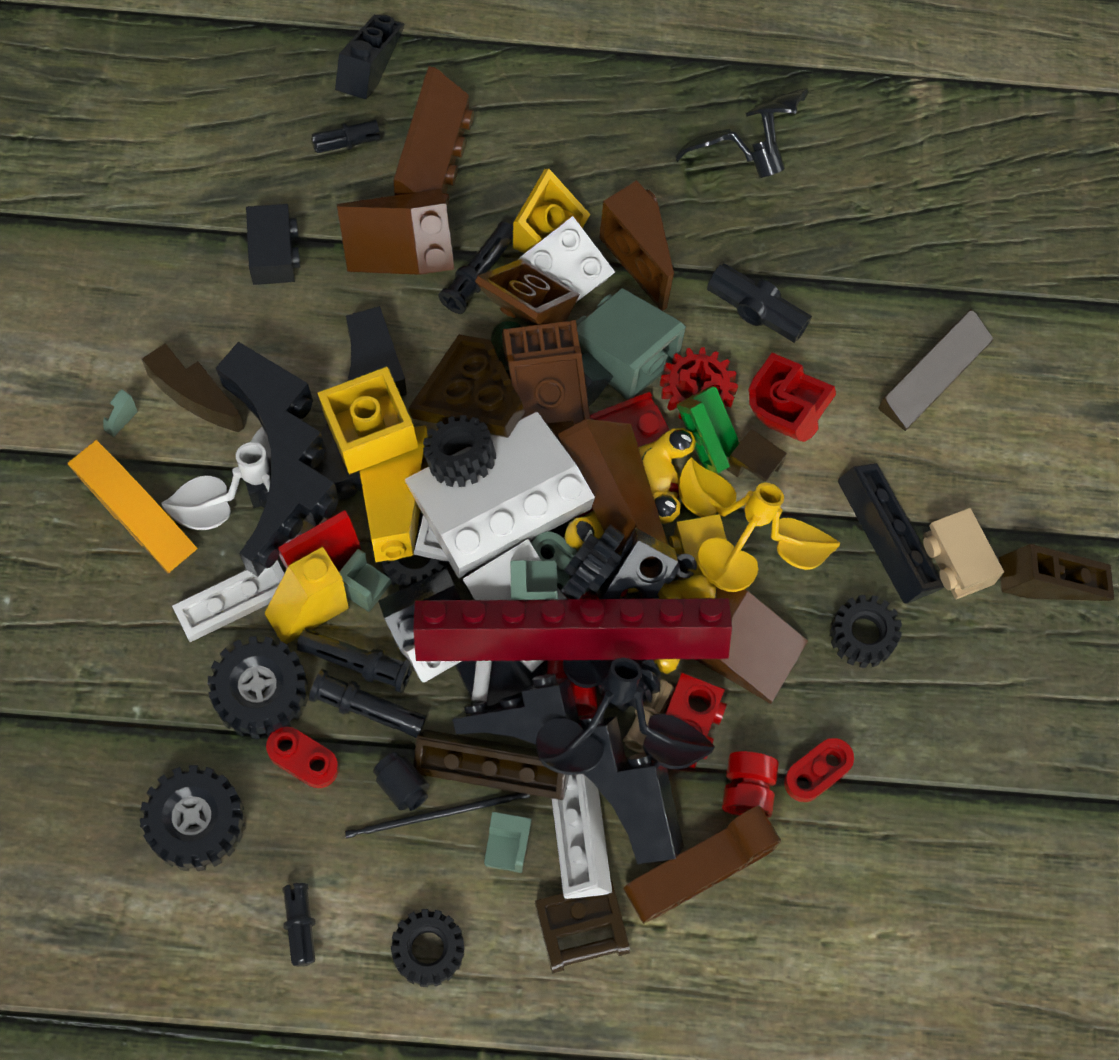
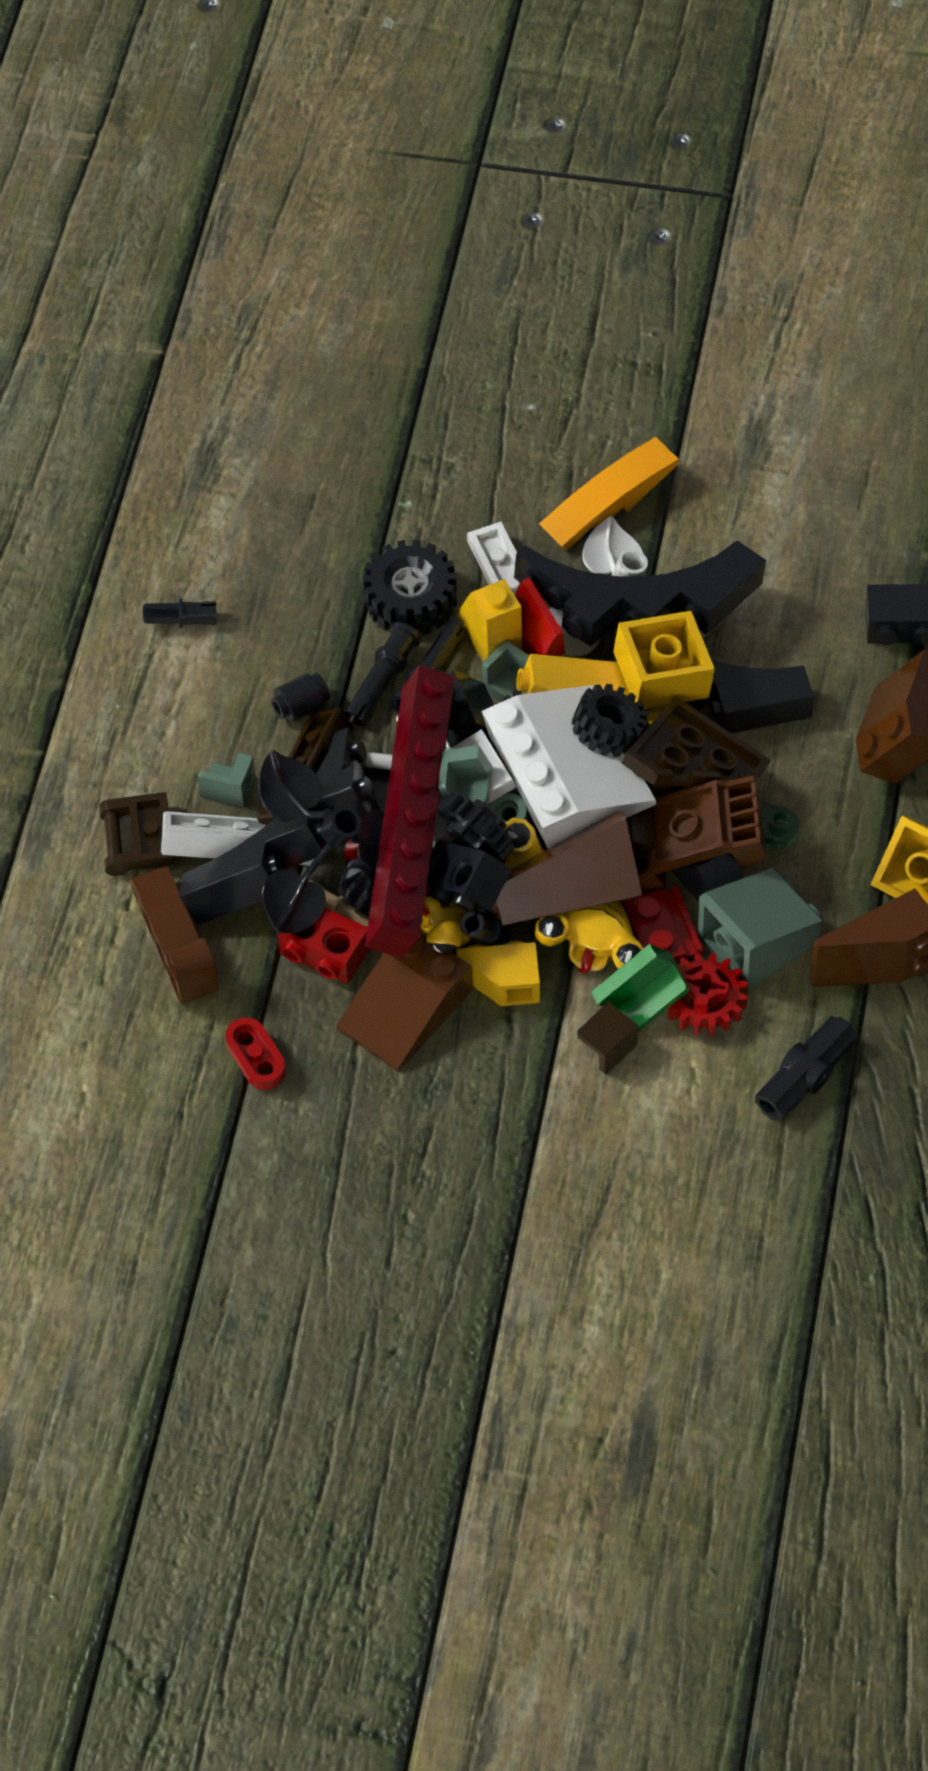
camera: 105 degrees right, 10 degrees down
sand green tile [103,389,138,437] -> none
black wheel [140,765,246,871] -> none
dark brown slope [141,343,244,432] -> none
red plate [266,727,339,788] -> none
black piece [345,793,530,839] -> none
black tyre [391,909,464,987] -> none
black pin [438,221,513,314] -> none
reddish brown slope [475,259,580,326] -> none
white hinge [518,216,615,302] -> none
yellow plant [678,457,840,592] -> none
red wheel [721,751,779,818] -> none
red brick [748,353,836,442] -> none
black tyre [829,595,902,668] -> none
black slope [838,463,944,604] -> none
slope [878,309,993,431] -> none
tan brick [923,508,1004,600] -> none
dark brown slope [999,544,1114,601] -> none

